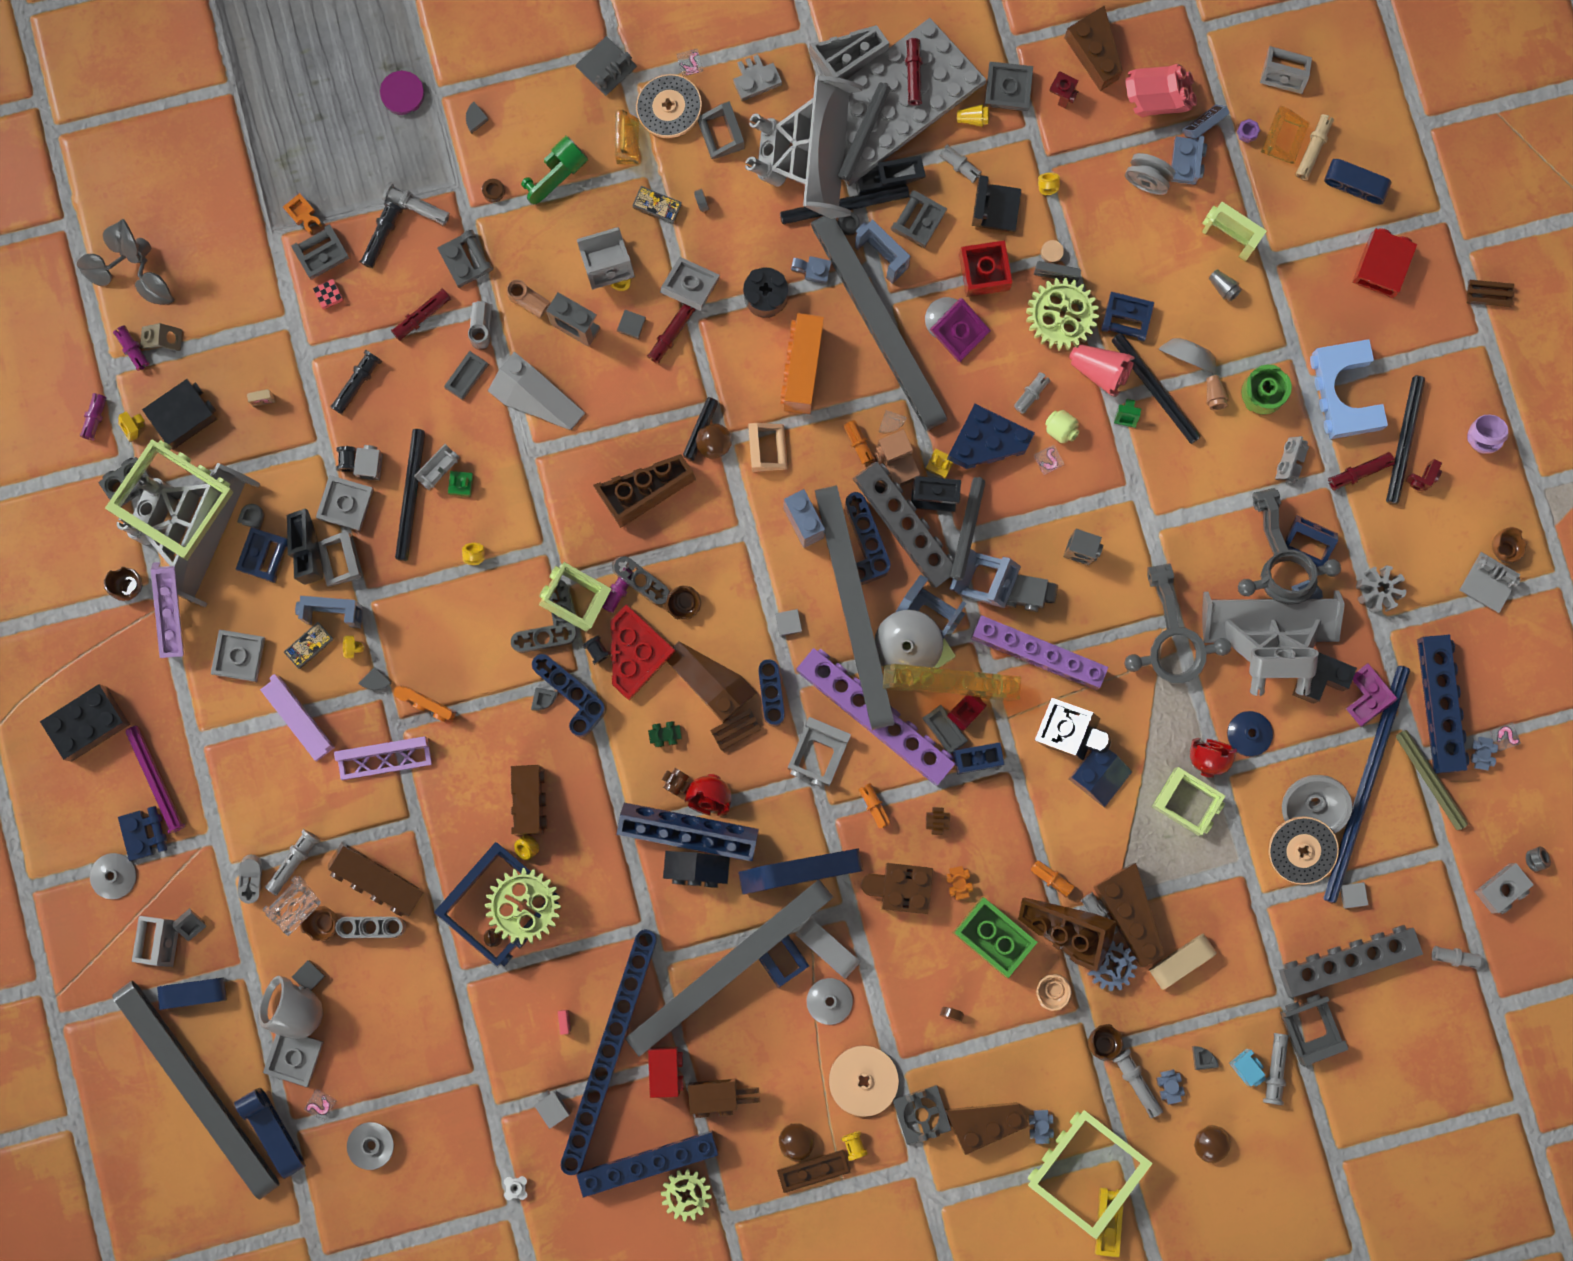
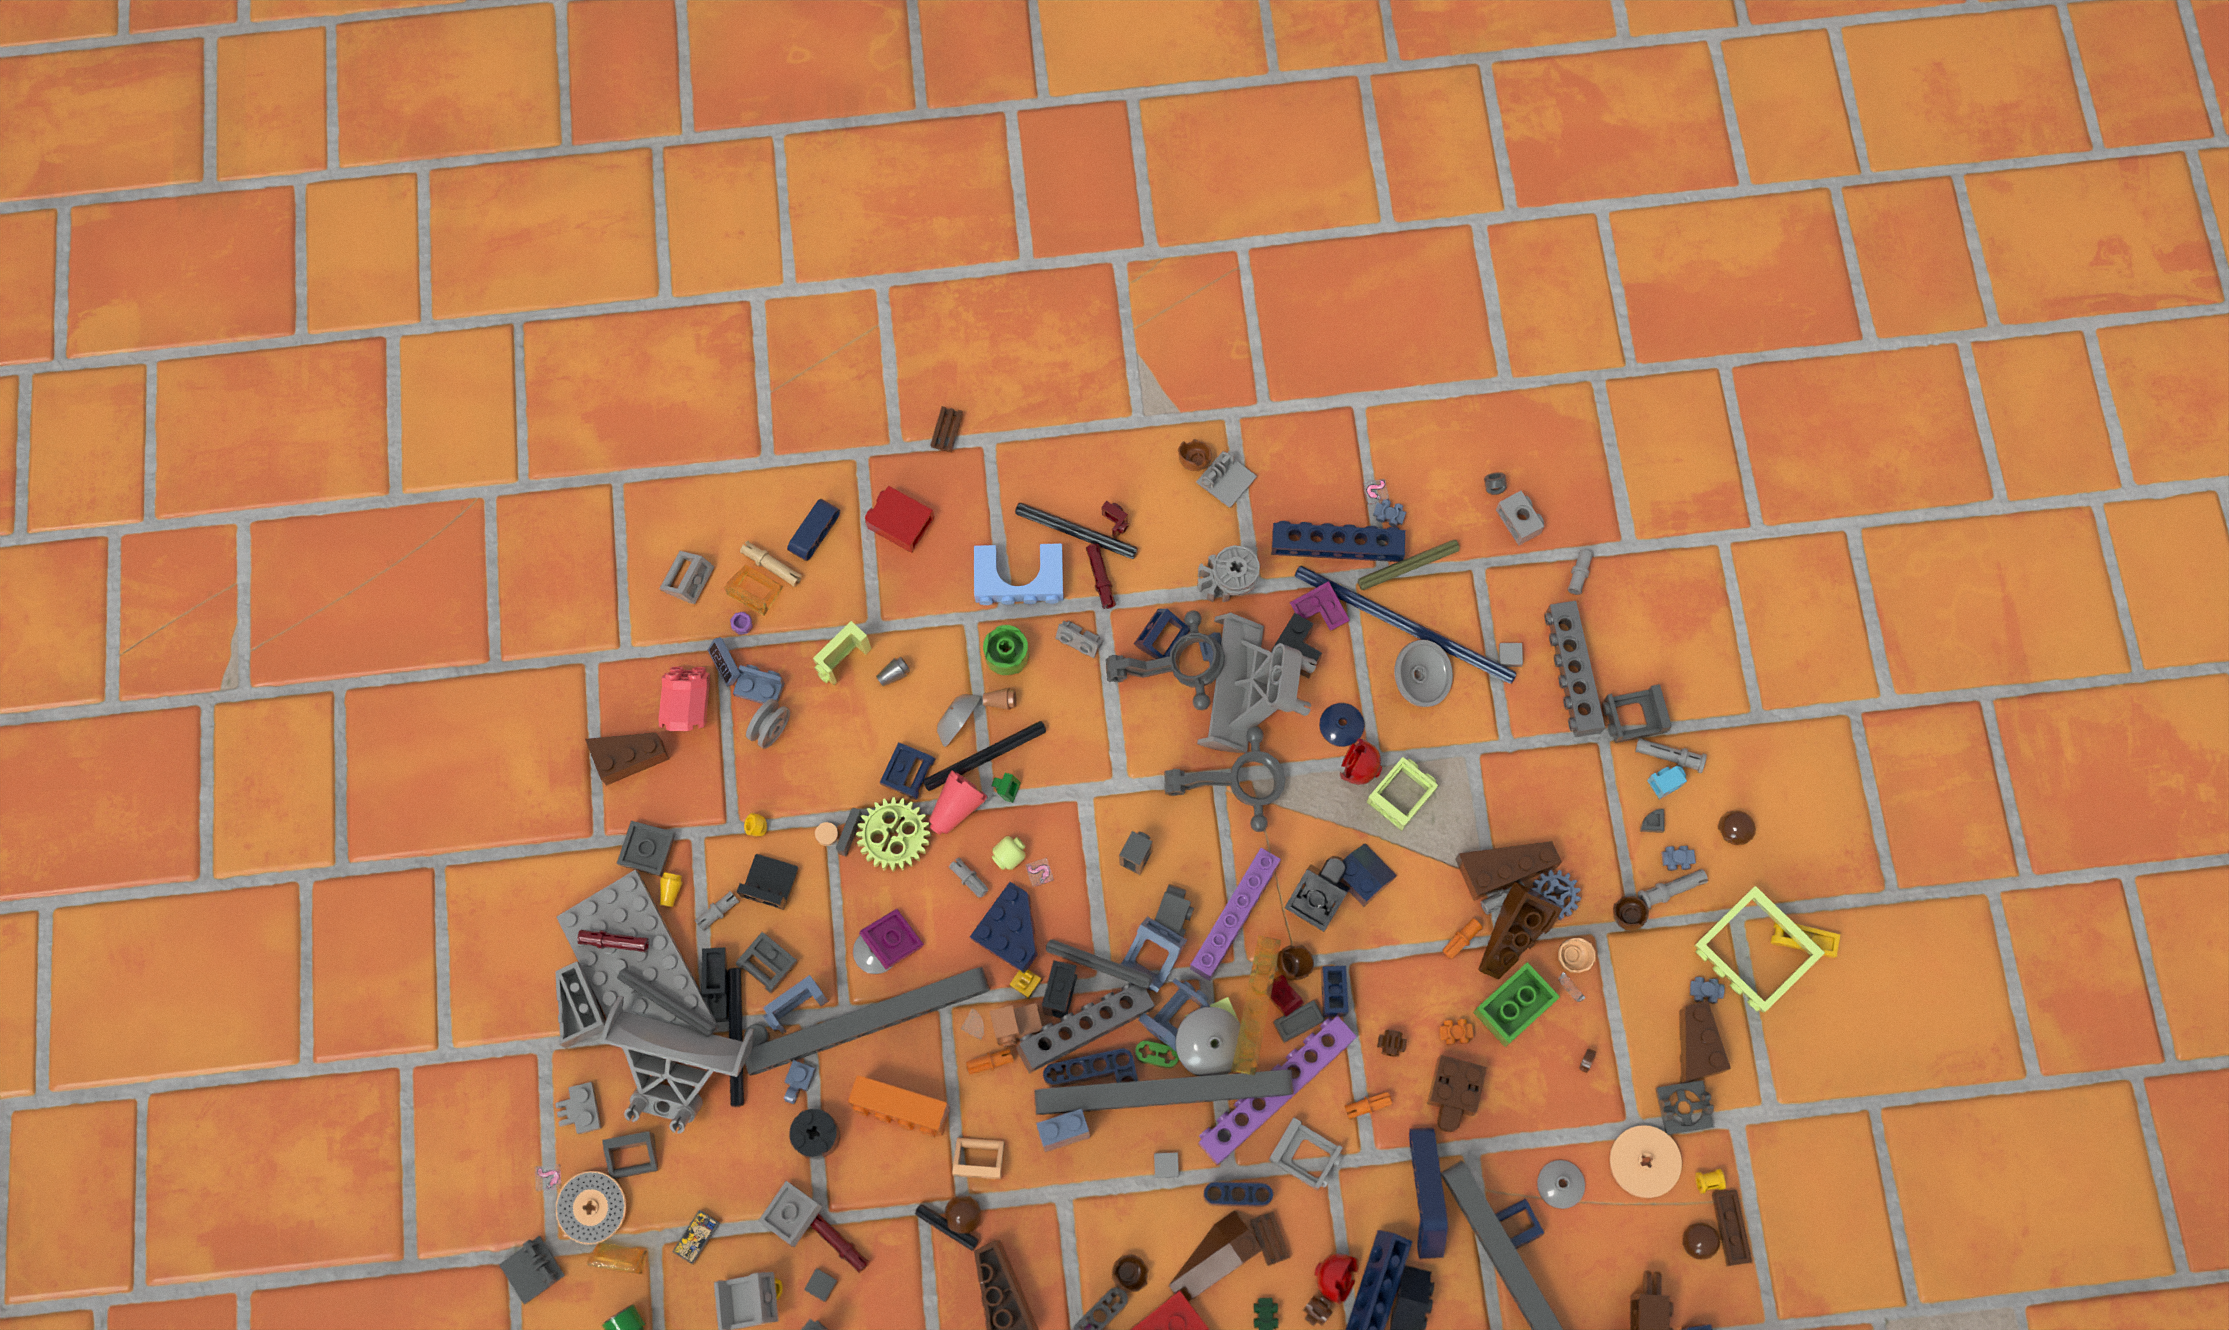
camera: 75 degrees left, 10 degrees down
dark grey tile [694,189,709,212] -> none
light grey beam [795,917,860,979] -> none
red brick [959,240,1012,297] -> none
dark red bracket [1049,71,1079,108] -> none
tan beam [1149,933,1217,990] -> none
flat silver piece [1269,816,1338,885] -> none
lavender helmet [1467,414,1508,454] -> none
none -> bright green beam [1135,1041,1179,1069]
none -> light grey wheel [1213,545,1260,596]
none -> reddish brown hair [1276,945,1314,981]
none -> clear tile [1558,972,1586,1003]

